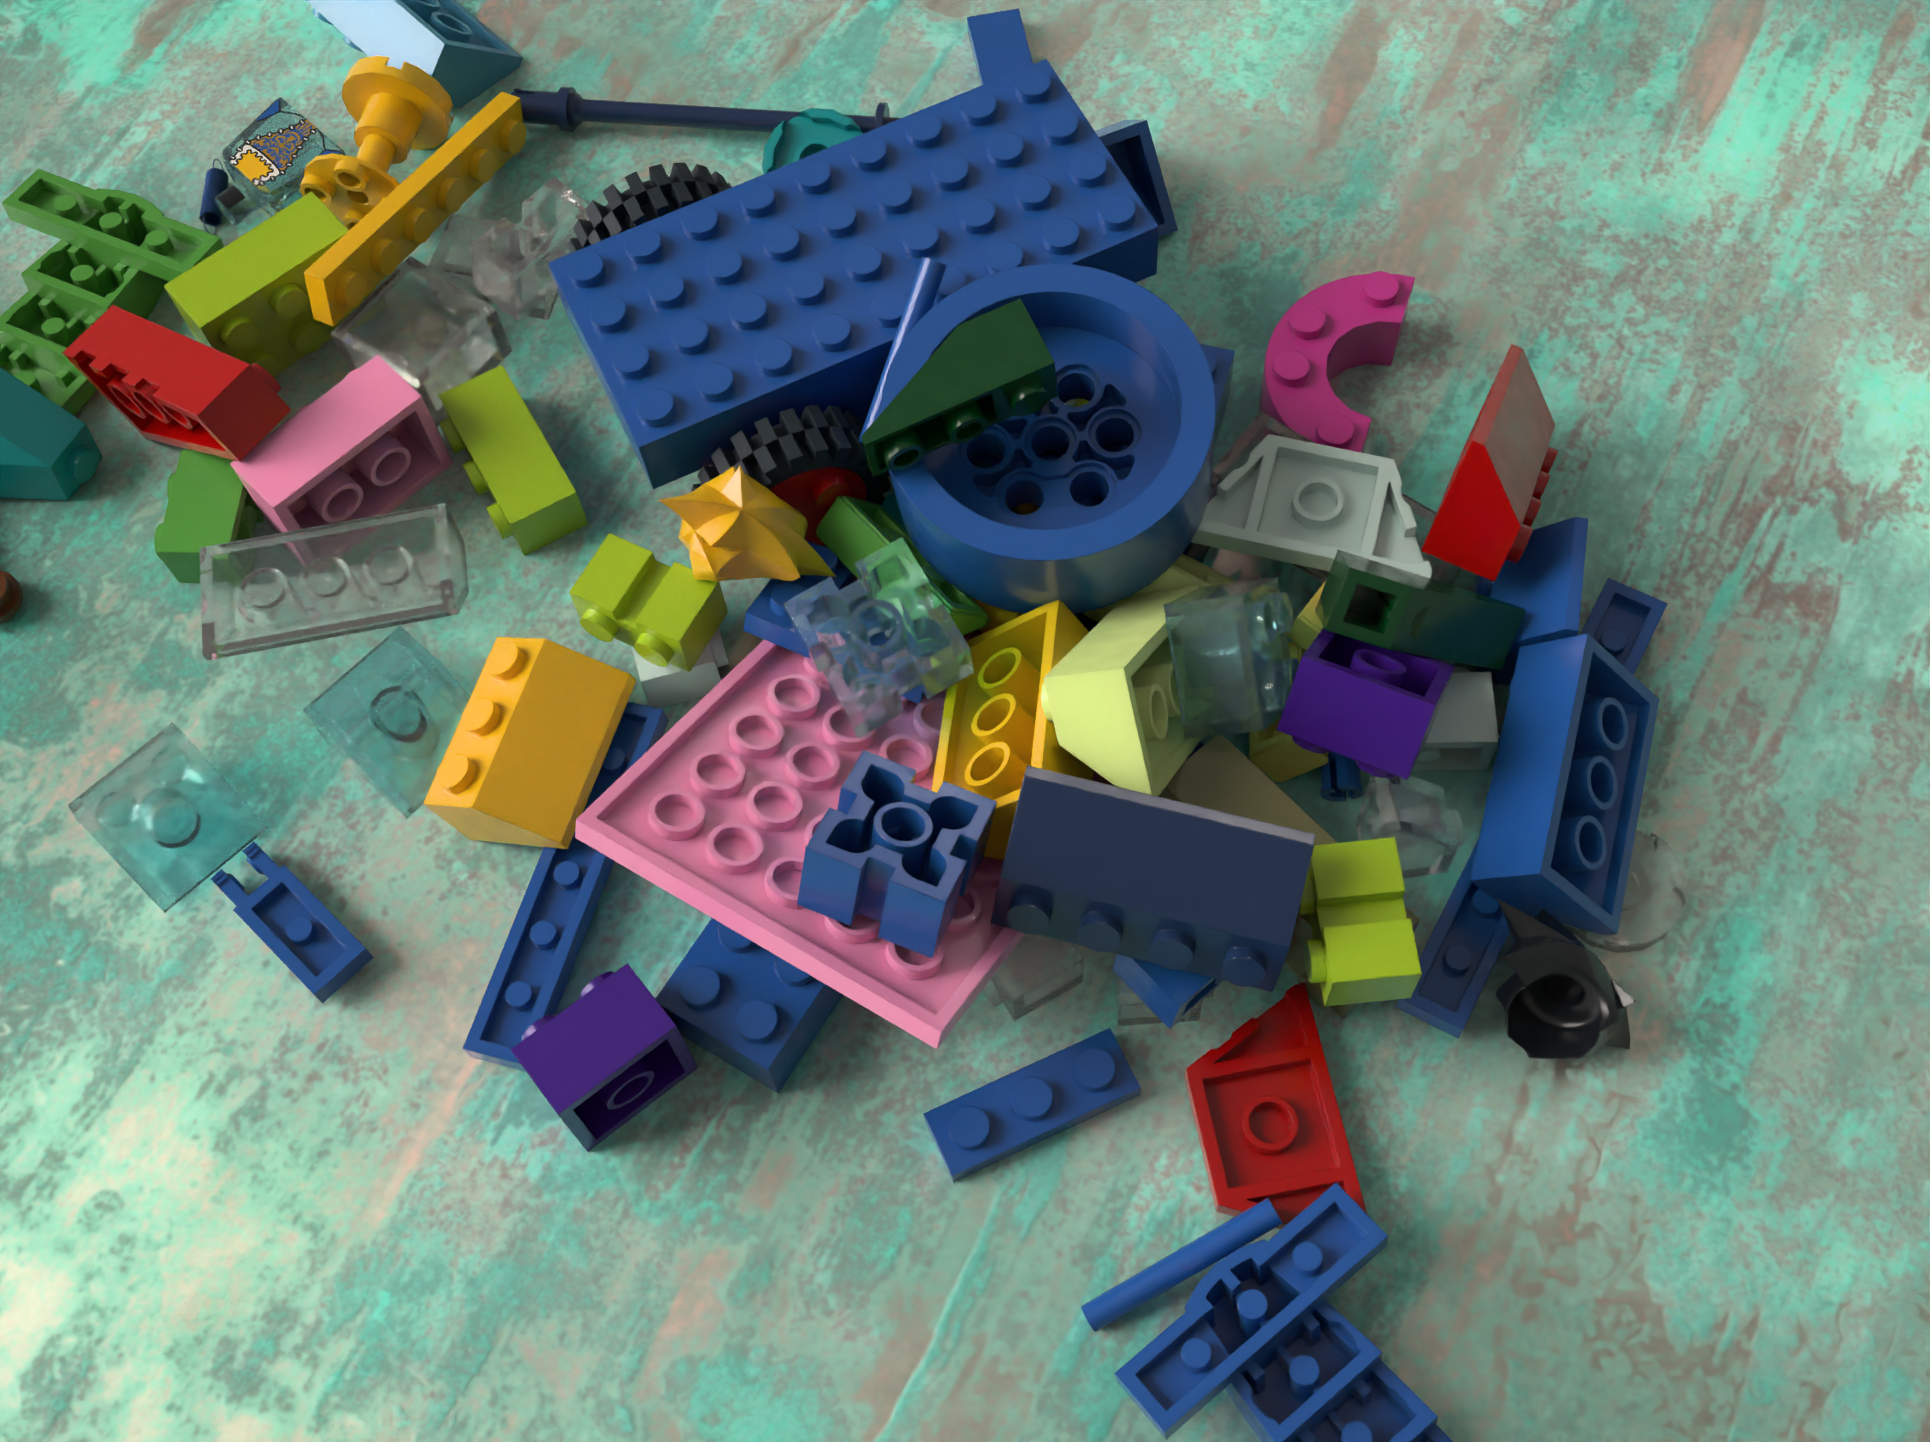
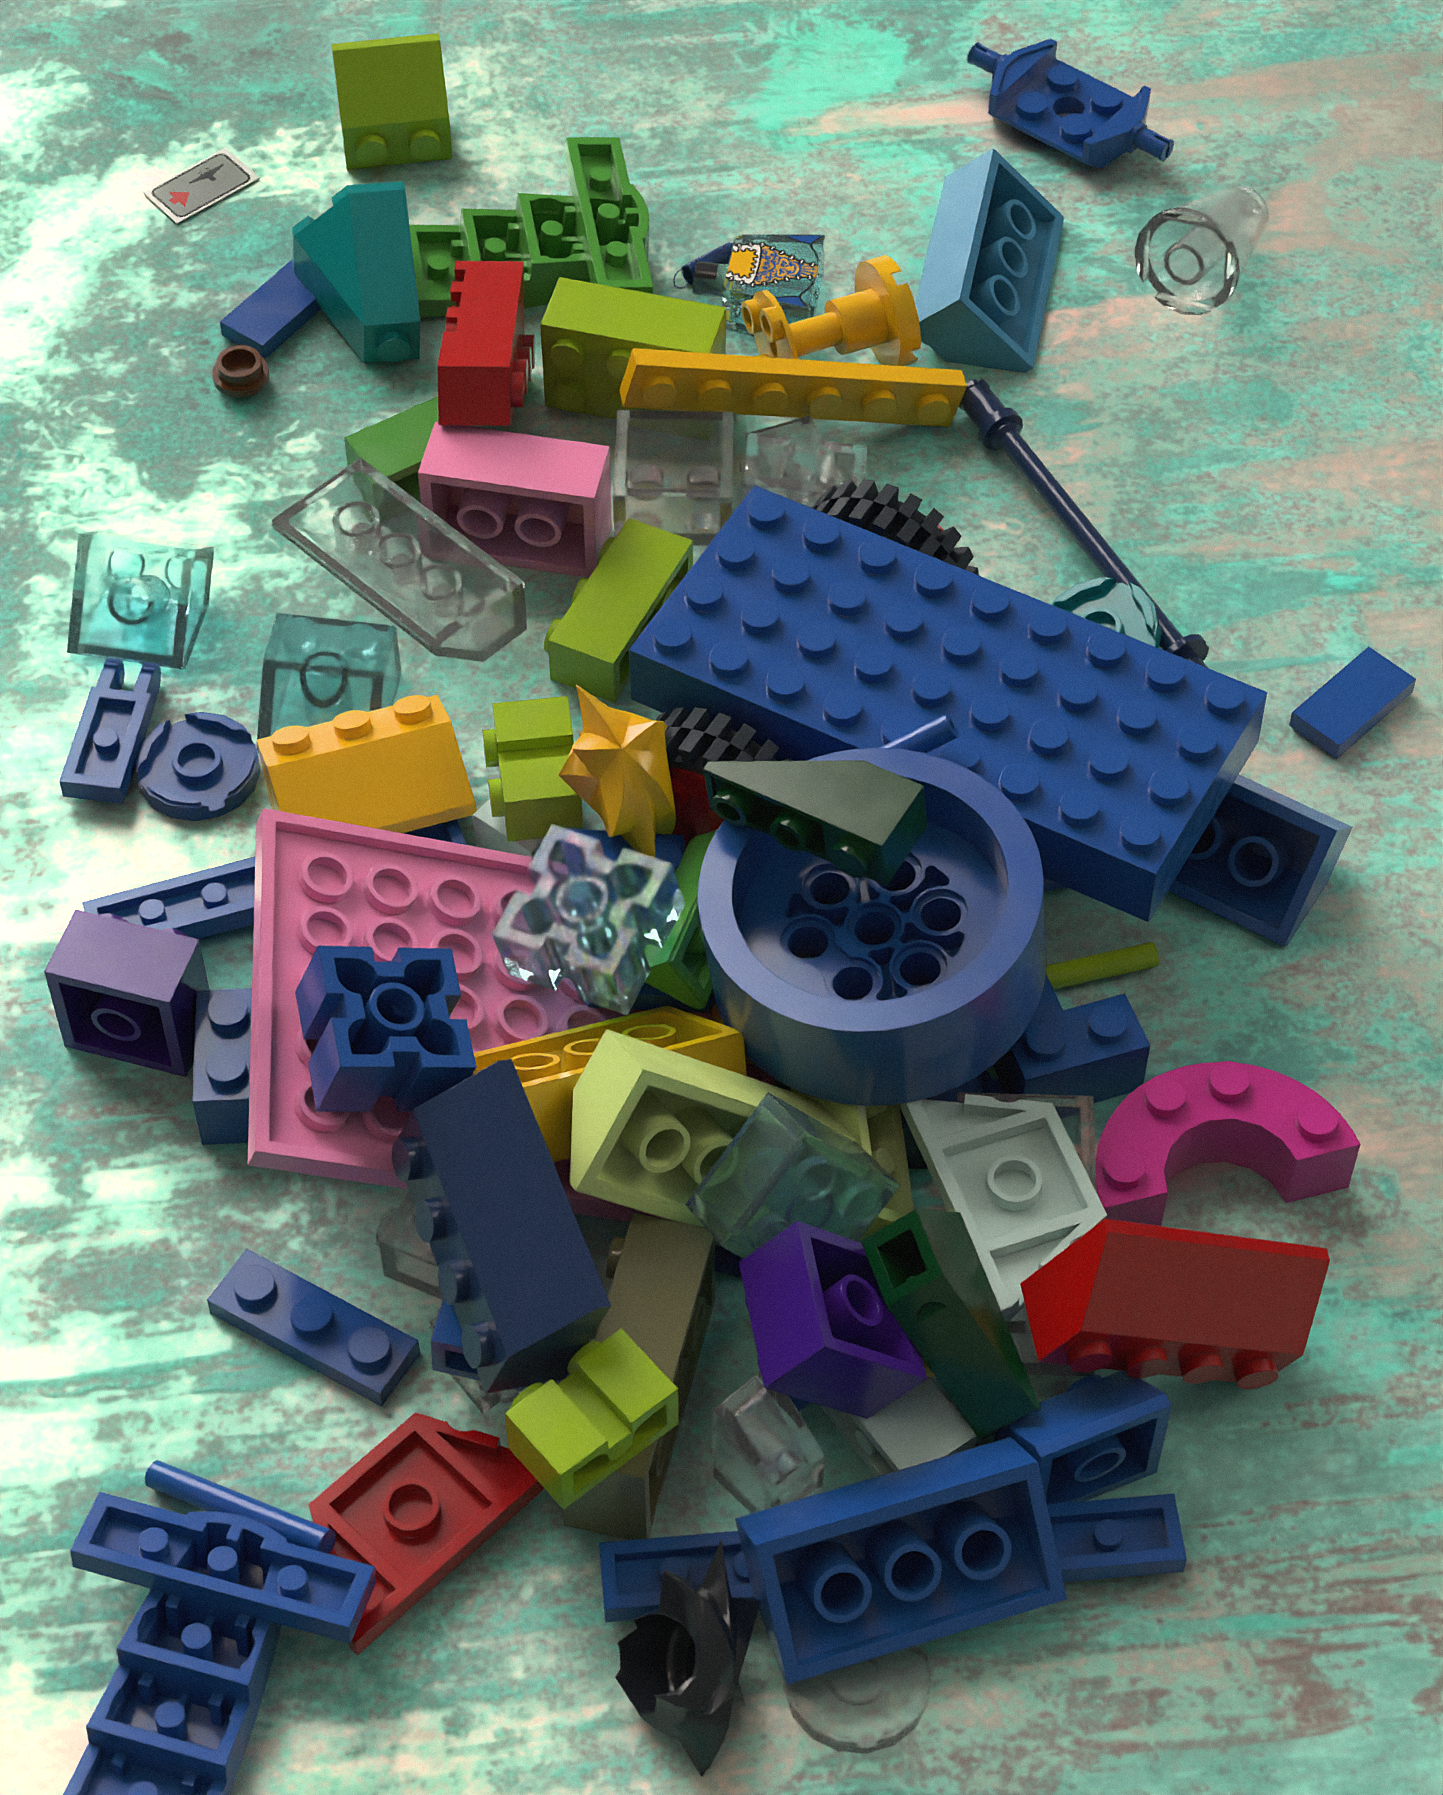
camera: 50 degrees right, 10 degrees down
none -> blue tile [135,712,261,821]

